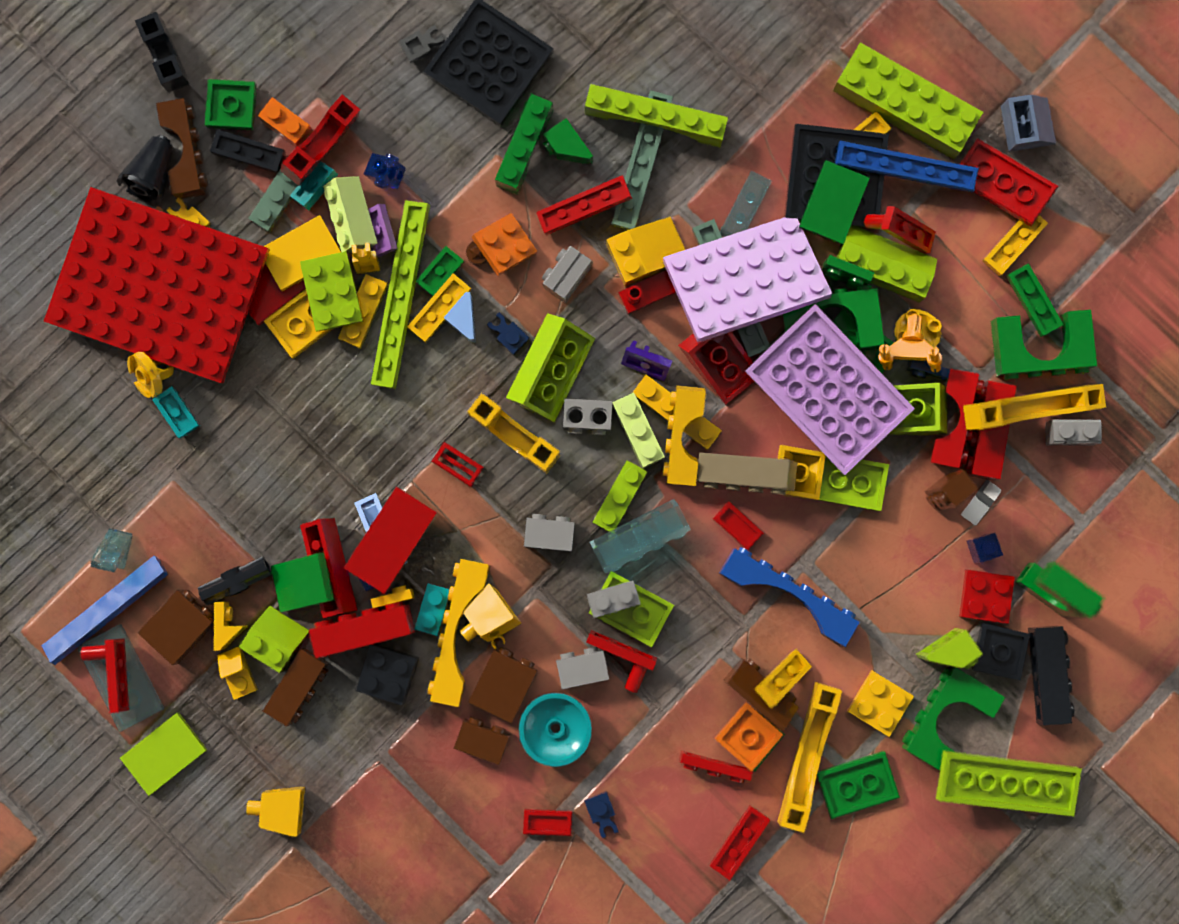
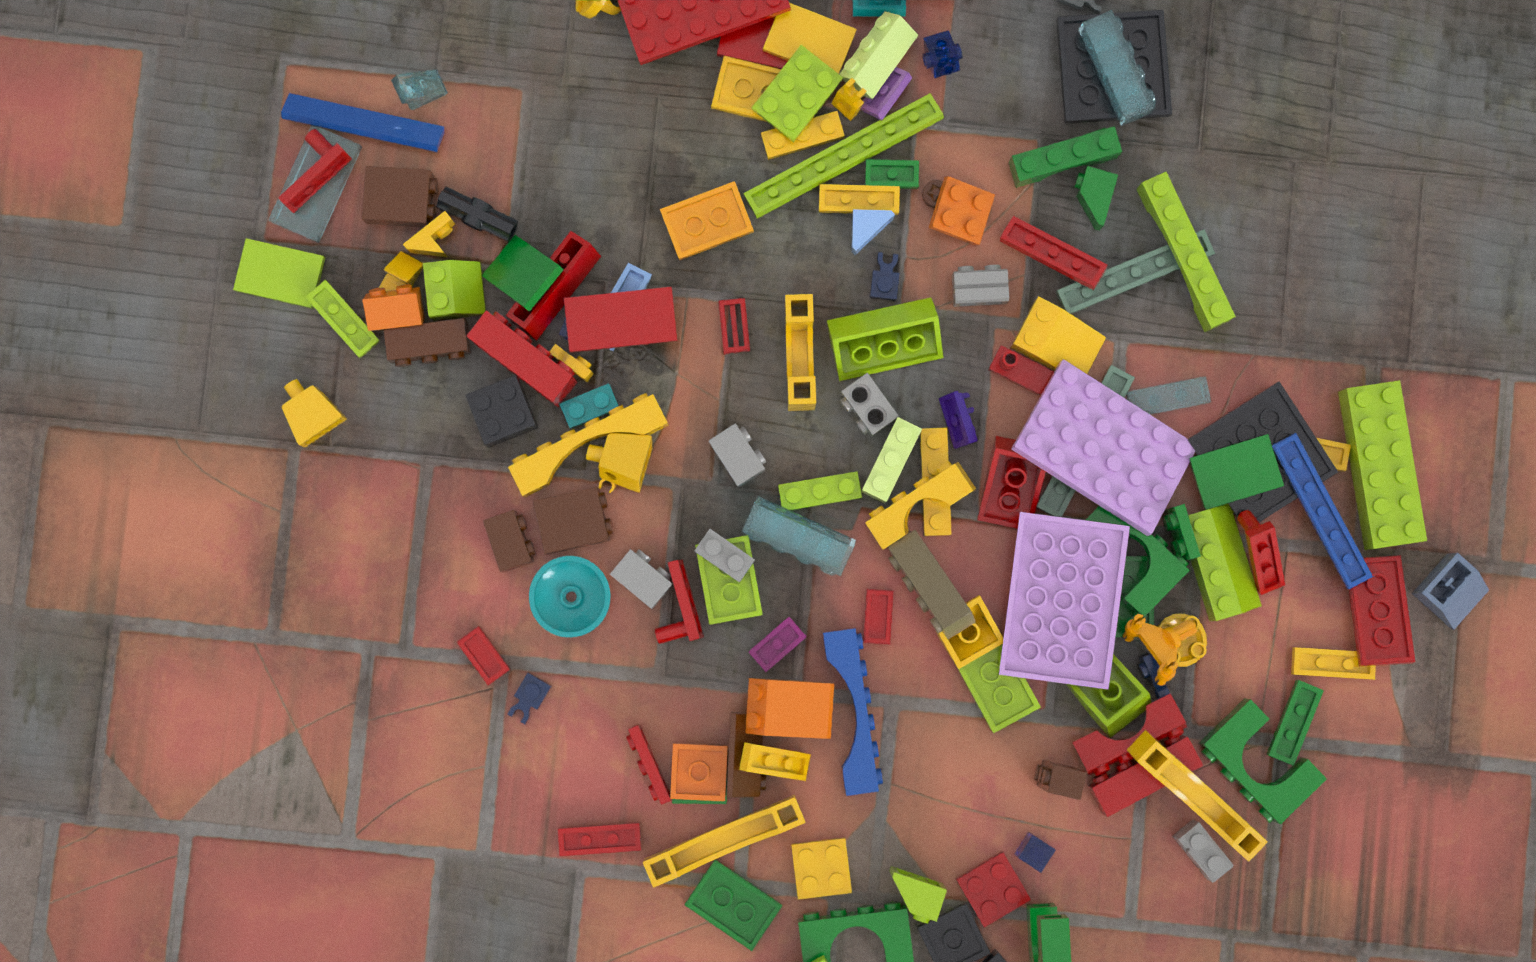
camera: 50 degrees right, 0 degrees up
teal plate [152,386,200,439] -> none
white sticker [961,480,1001,525] -> none
none -> lime plate [305,280,380,358]
none -> orange brick [362,284,425,331]
none -> light orange plate [660,181,754,260]
none -> orange slope [745,678,834,739]
none -> magenta plate [749,617,806,672]
none -> clear light blue brick [1079,10,1156,126]

